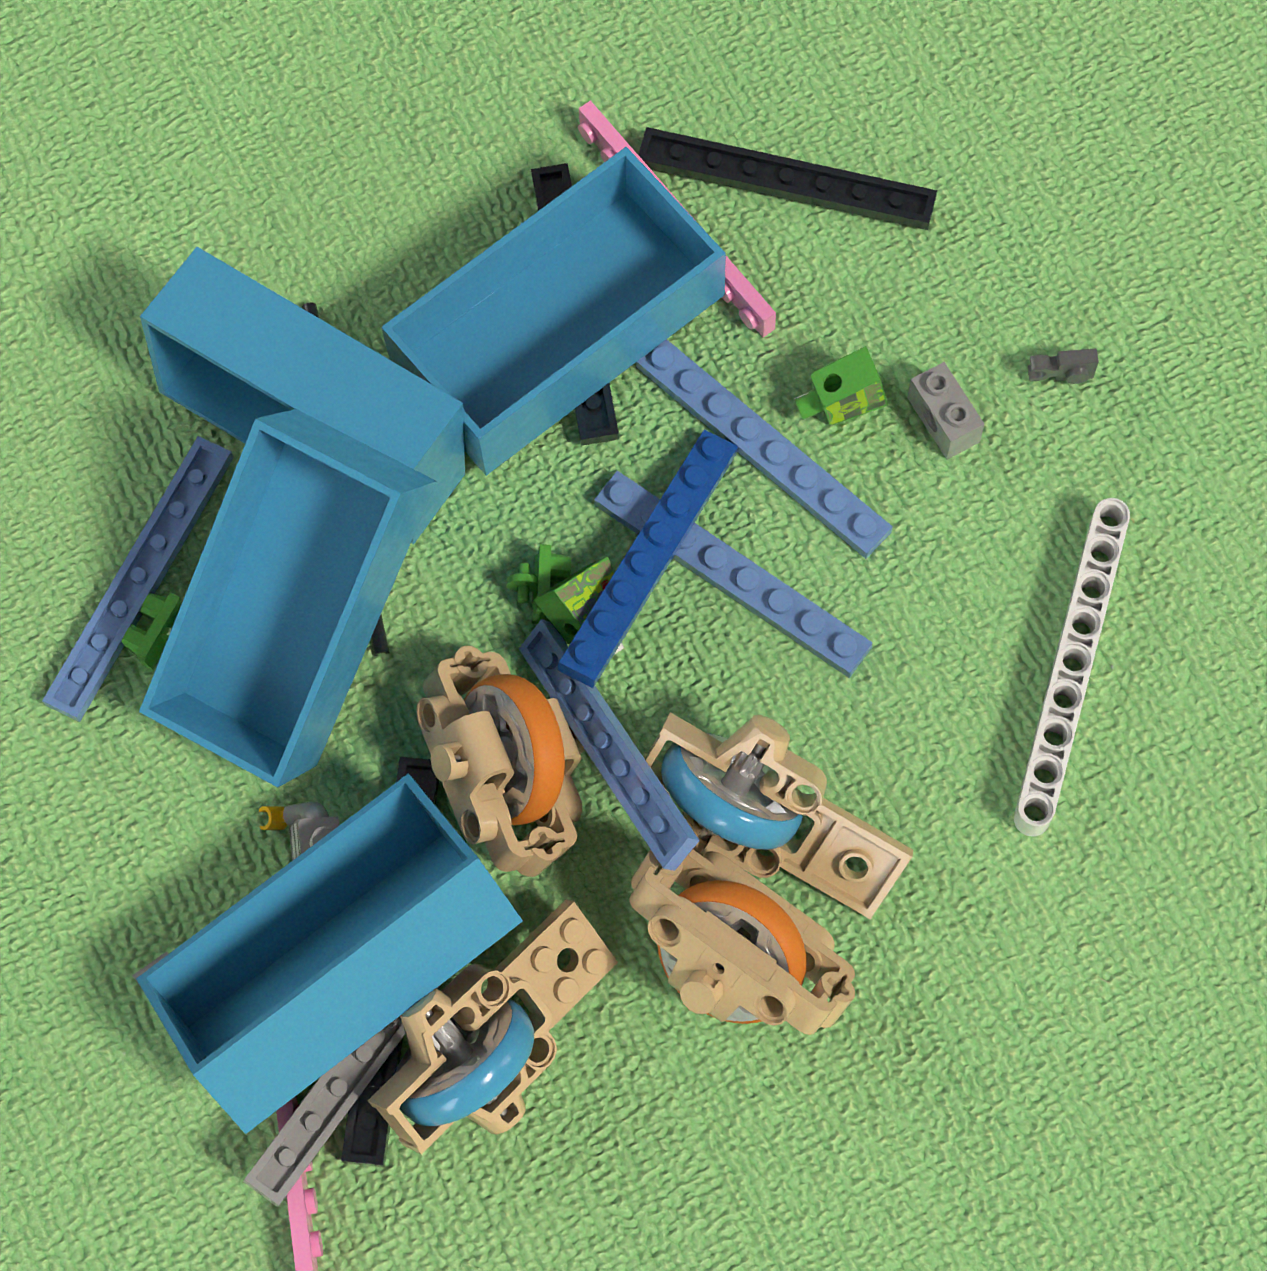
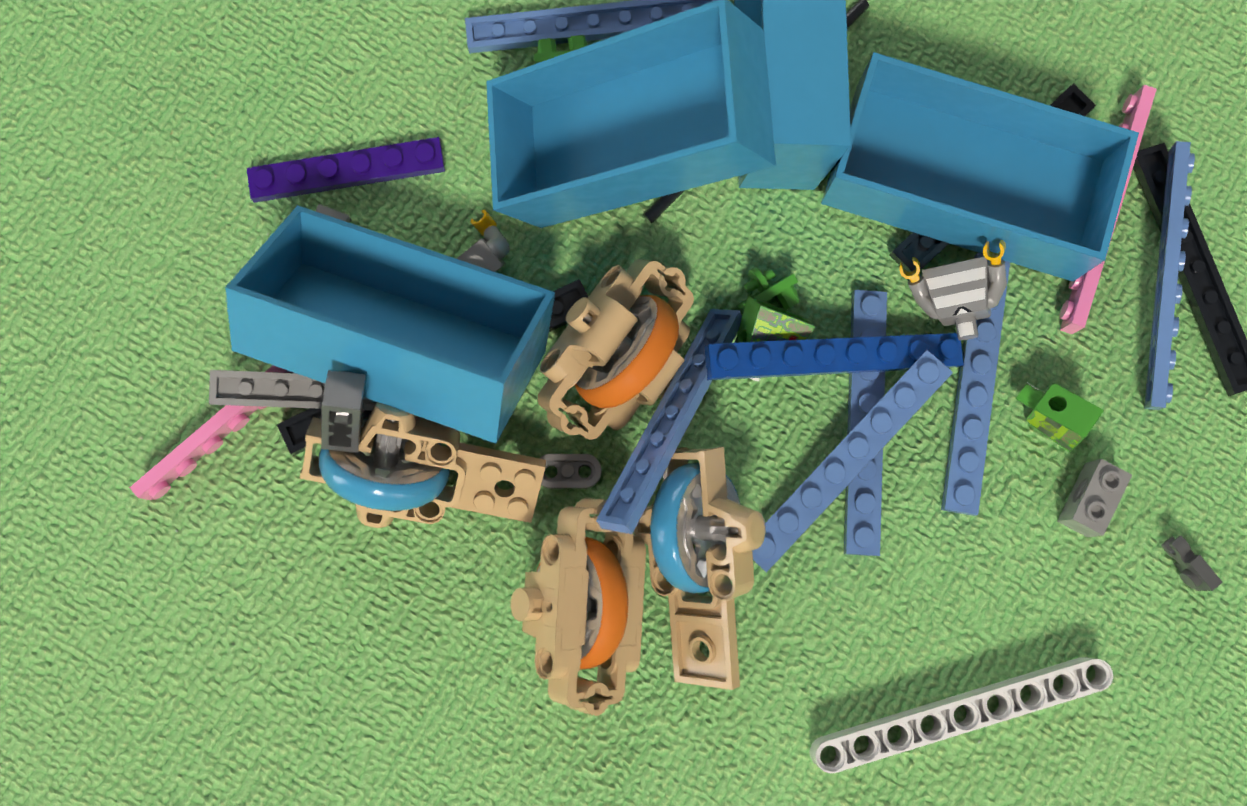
camera: 50 degrees right, 10 degrees up
none -> dark purple plate [246,137,446,203]
none -> dark grey brick [321,370,366,453]
none -> light grey plate [539,454,602,489]
none -> medium blue plate [752,350,953,573]
none -> light grey torso [899,240,1007,340]
none -> medium blue plate [1144,141,1195,410]

